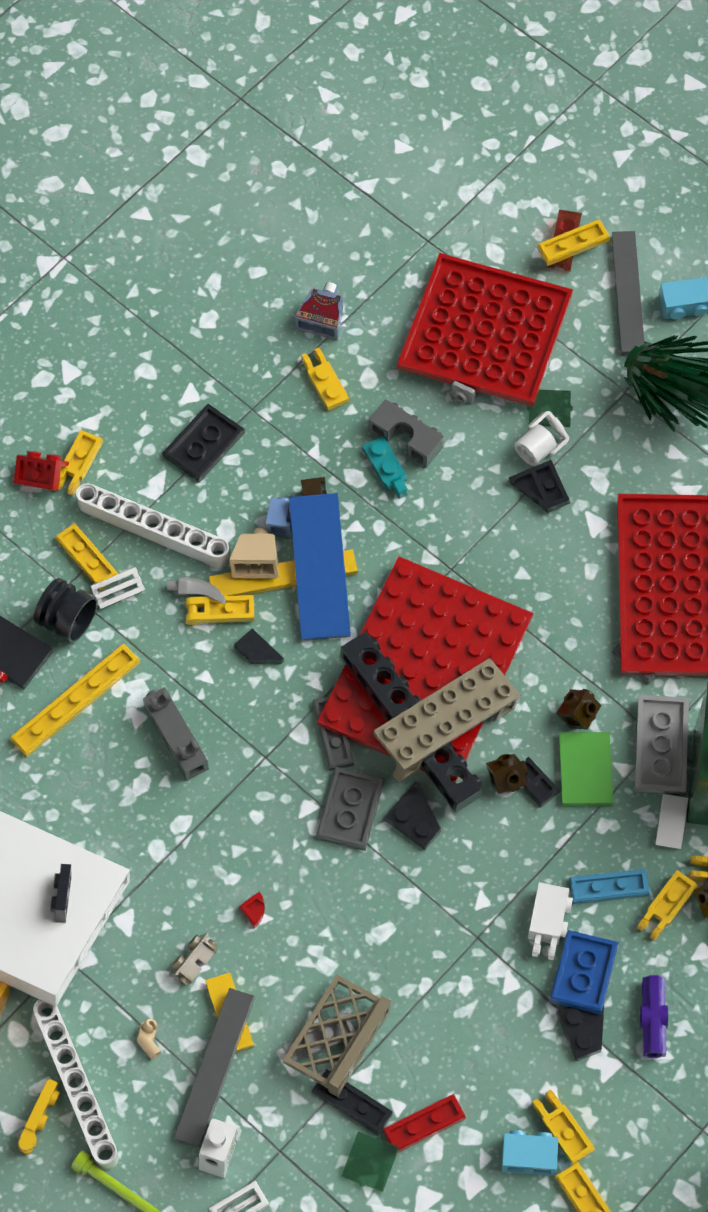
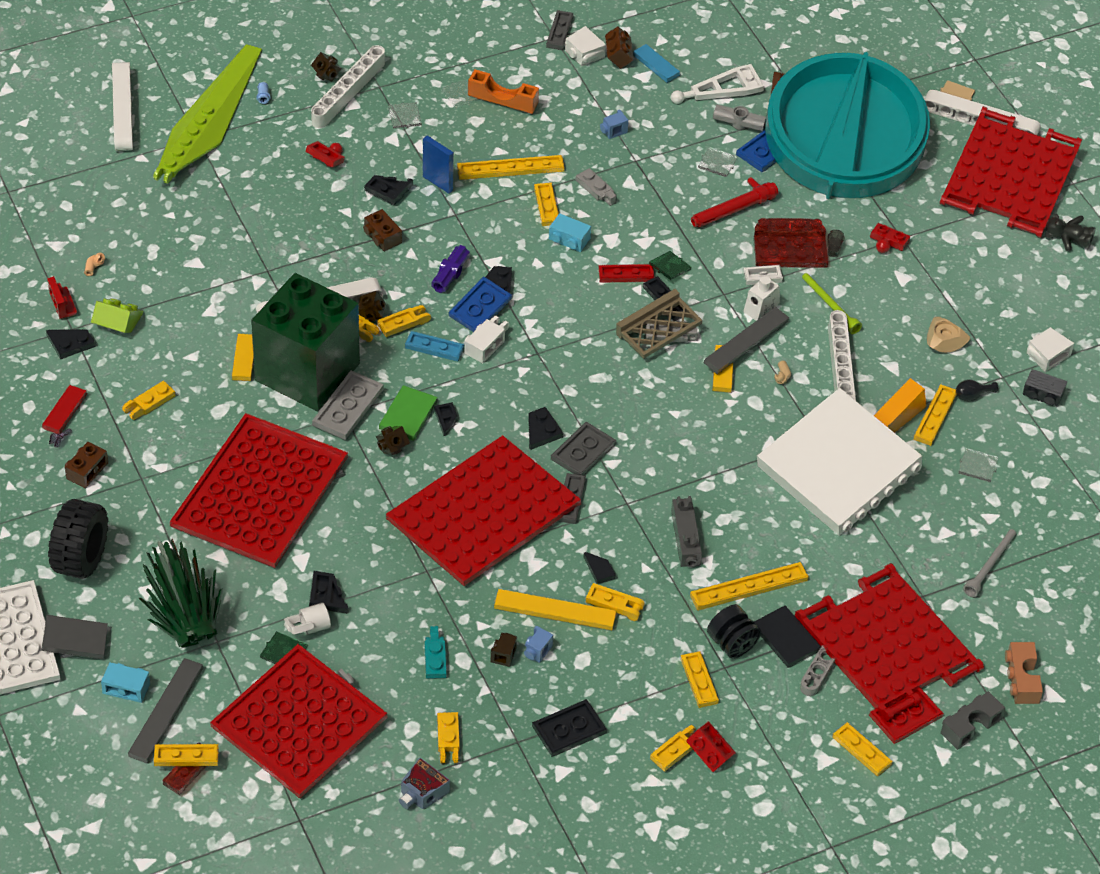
camera: 160 degrees left, 15 degrees down
yellow hinge [18,1079,60,1155] -> none
black plate [50,864,72,923] -> none
white beam [76,483,230,568] -> none
white tile [90,567,145,609] -> none
light grey bar [167,577,226,603] -> none
hinge [169,933,218,986] -> none
tan torso [230,528,279,578] -> none
red tile [239,891,265,928] -> none
blue tile [289,493,351,641] -> none
black brick [340,631,482,813] -> none
dark grey arch [369,399,444,468] -> none
dark tan bracket [373,659,521,783] -> none
dark brown brick [486,754,528,794] -> none
yellow hinge [532,1089,595,1165] -> none
white slope [655,794,688,849] -> none

